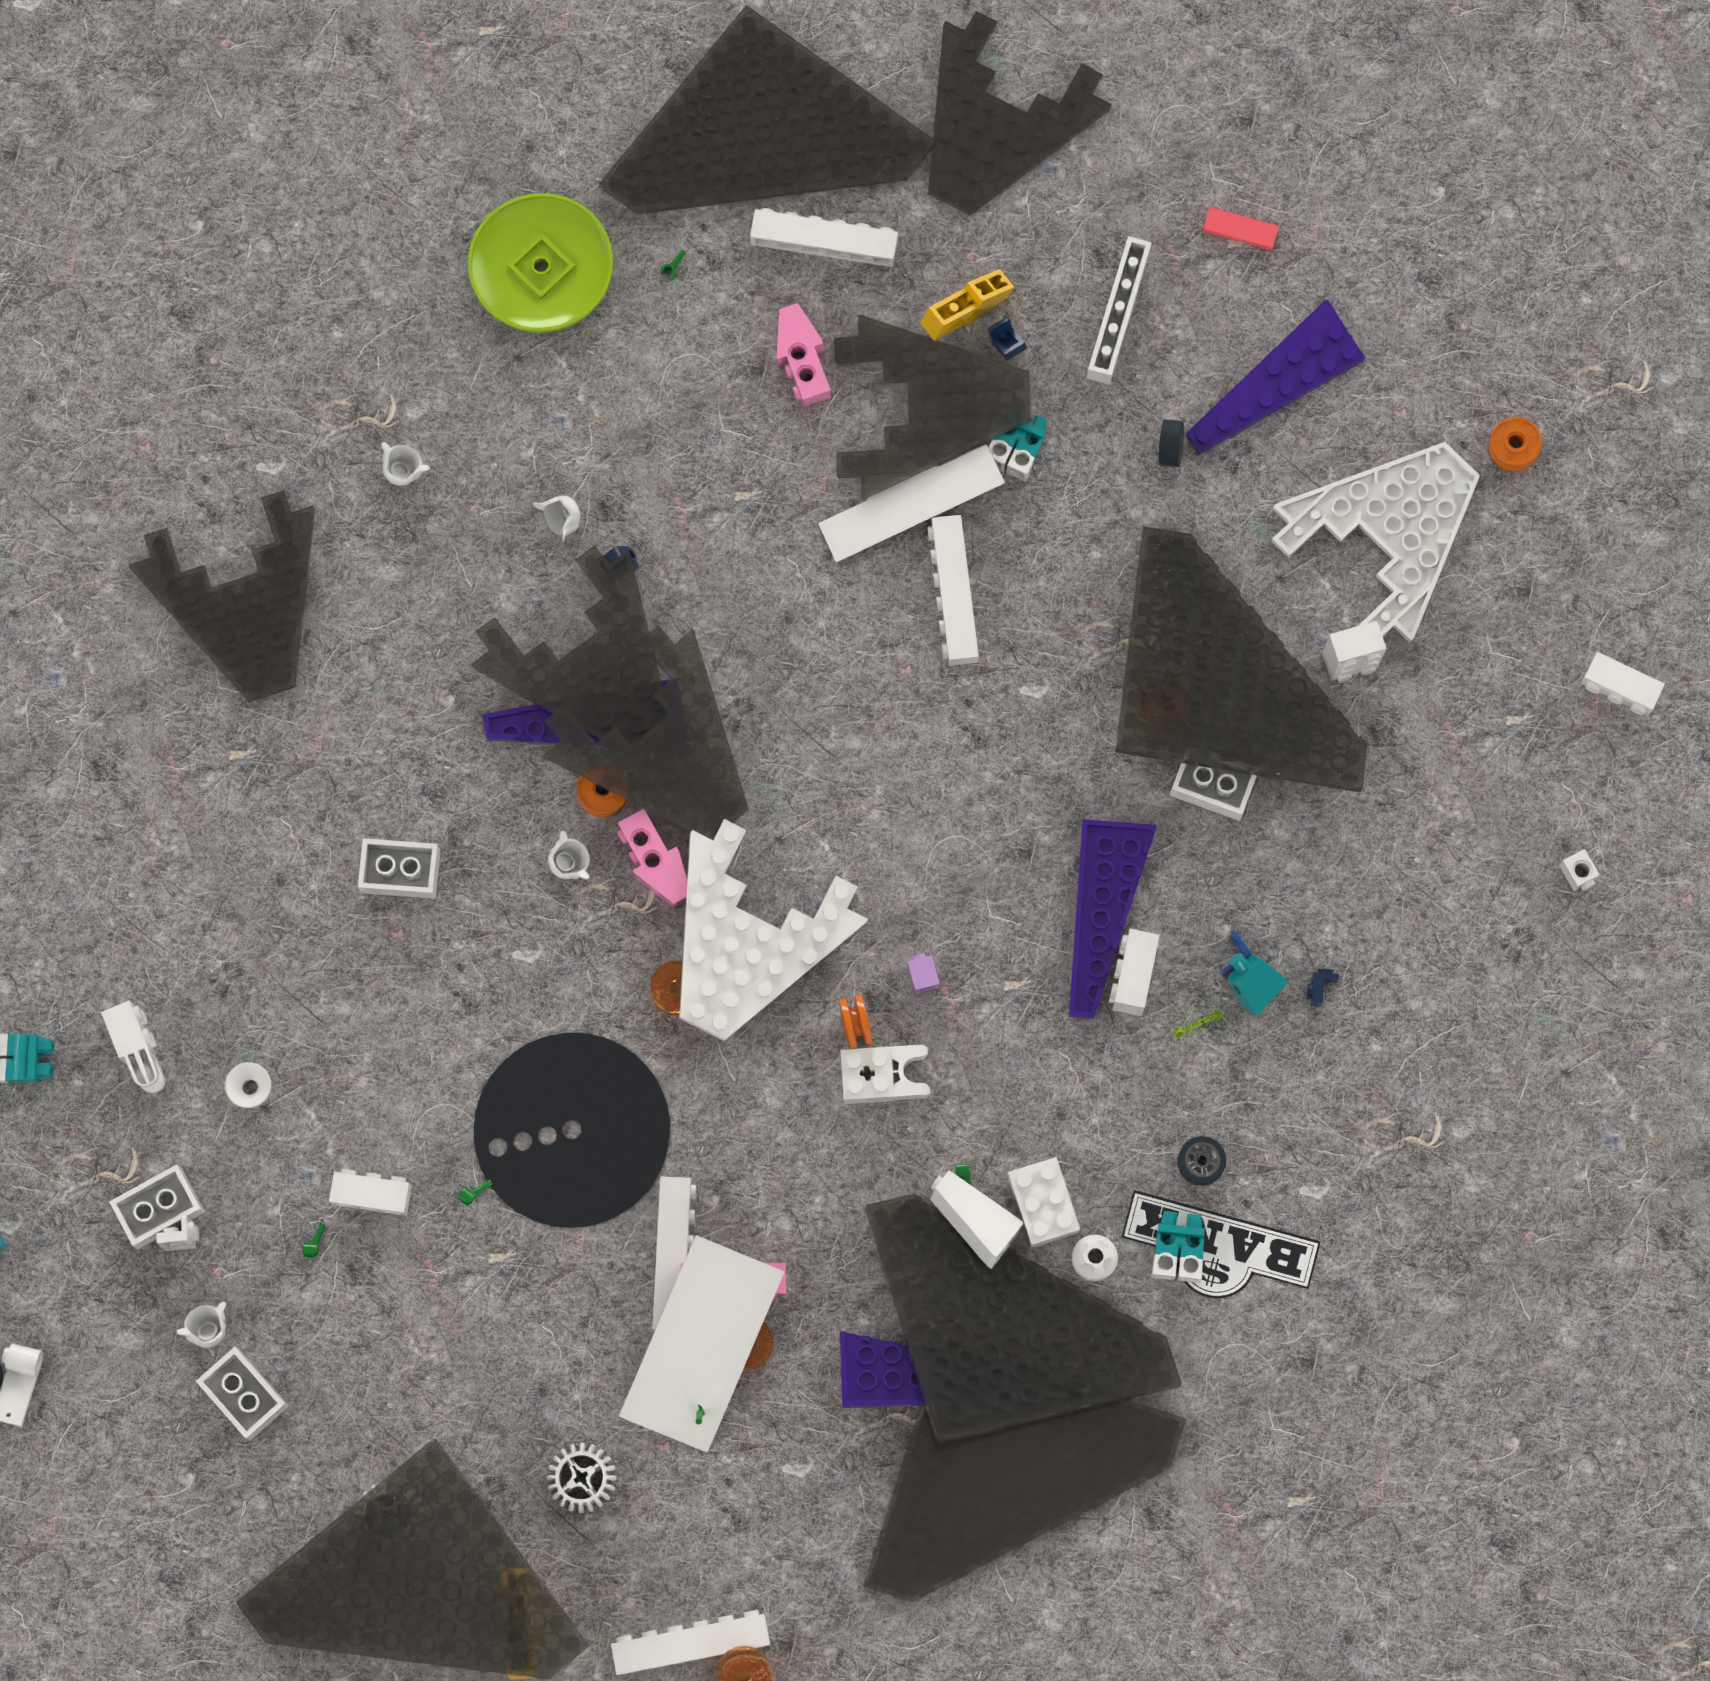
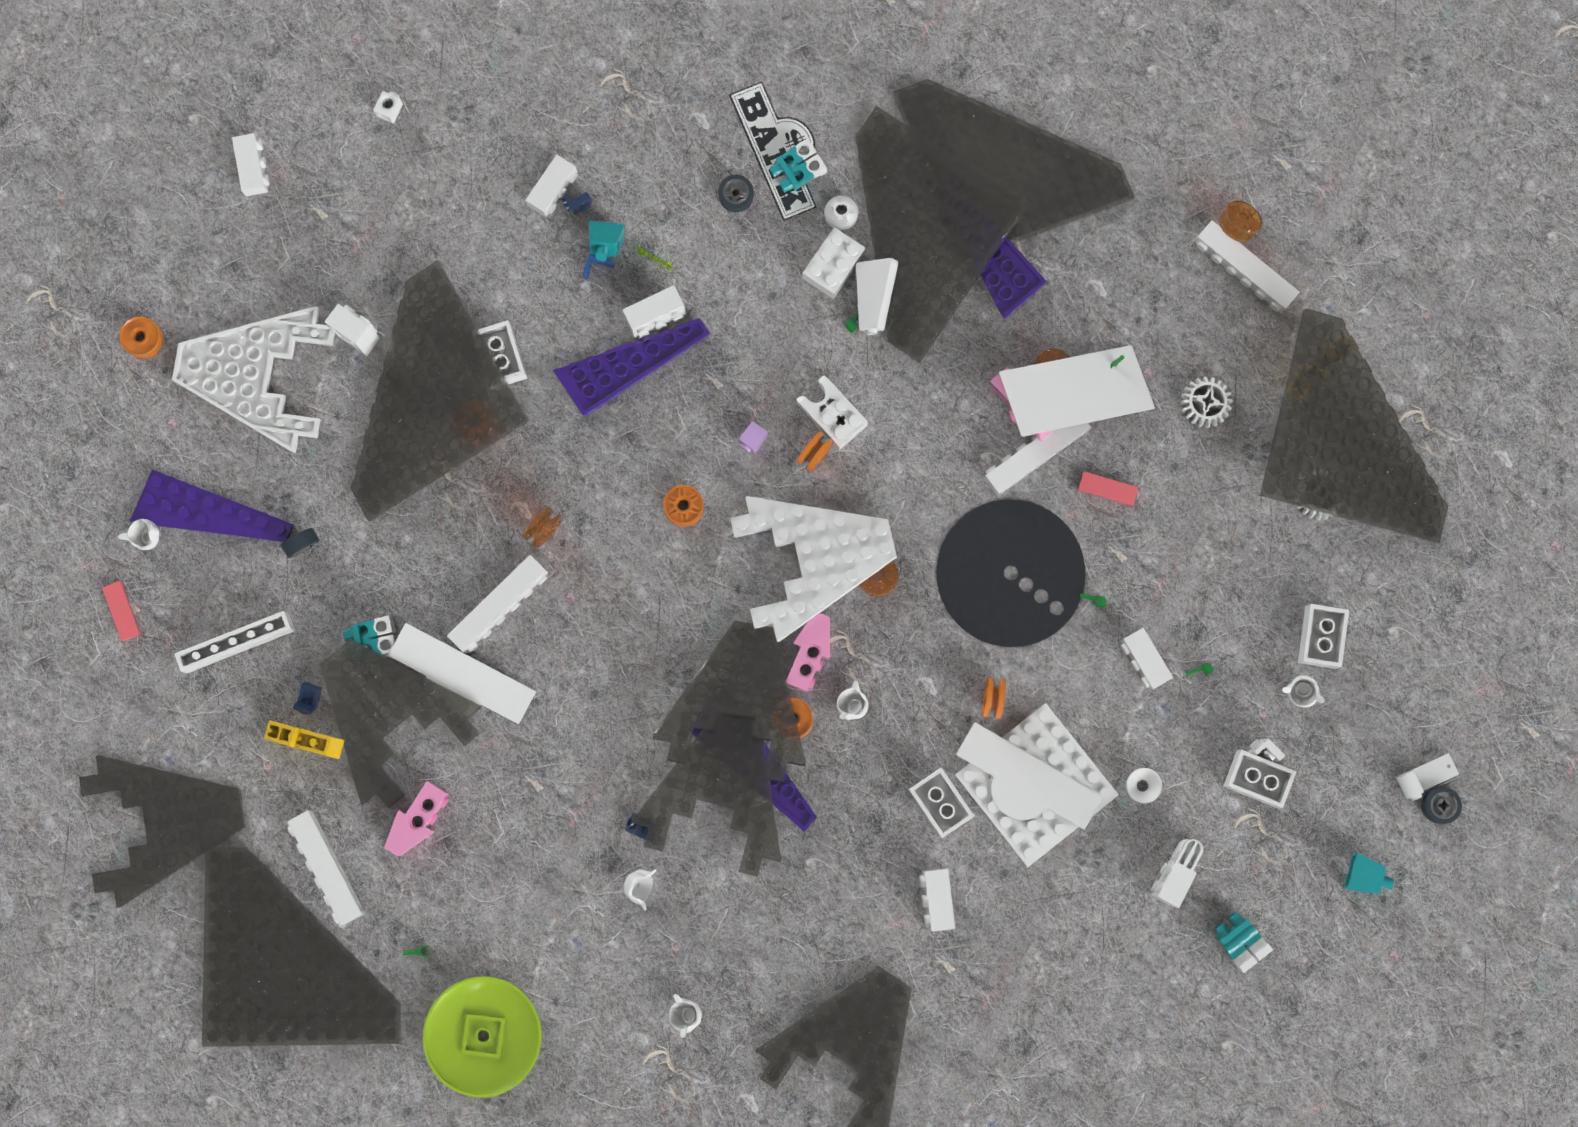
camera: 130 degrees left, 5 degrees up
none -> white hair [118,519,159,550]
none -> clear orange wheel [522,507,563,549]
none -> white brick [525,155,577,217]
none -> orange wheel [663,485,704,527]
none -> white brick [919,868,955,931]
none -> white plate [955,703,1119,867]
none -> white sticker [956,722,1103,830]
none -> orange wheel [982,677,1006,719]
none -> coral tile [1078,471,1139,507]

